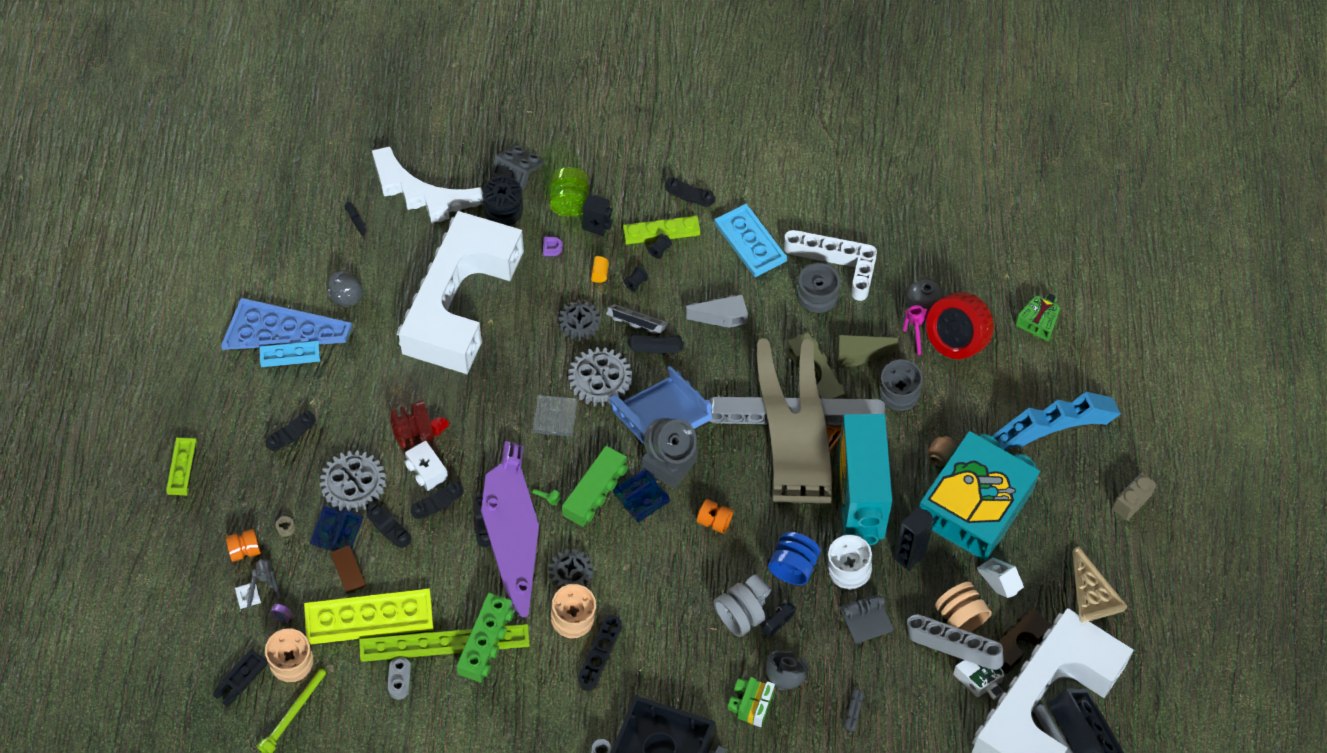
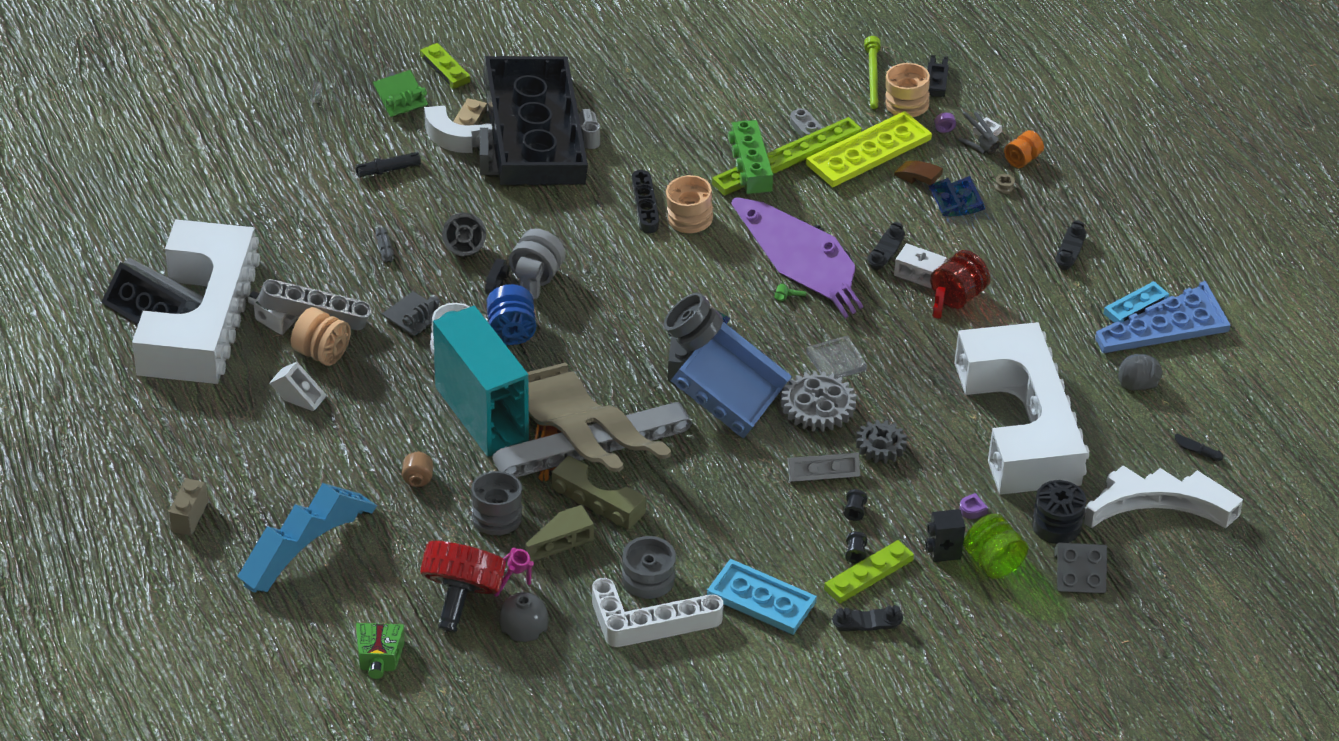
camera: 150 degrees right, 15 degrees down
lime plate [166,437,198,496] -> none
light grey gear [320,450,386,513] -> none
black piece [366,503,411,548] -> none
dark grey gear [549,549,593,590] -> none
bright green brick [562,446,628,527] -> none
light orange brick [591,256,609,283] -> none
black piece [628,333,684,354] -> none
light grey slope [686,295,748,328] -> none
orange wheel [697,499,734,534] -> none
bright green hips [728,677,775,727] -> none
black brick [894,506,934,571] -> none
teal brick [919,431,1040,562] -> none
dark brown arch [995,609,1052,674] -> none
tan tile [1072,546,1128,623] -> none

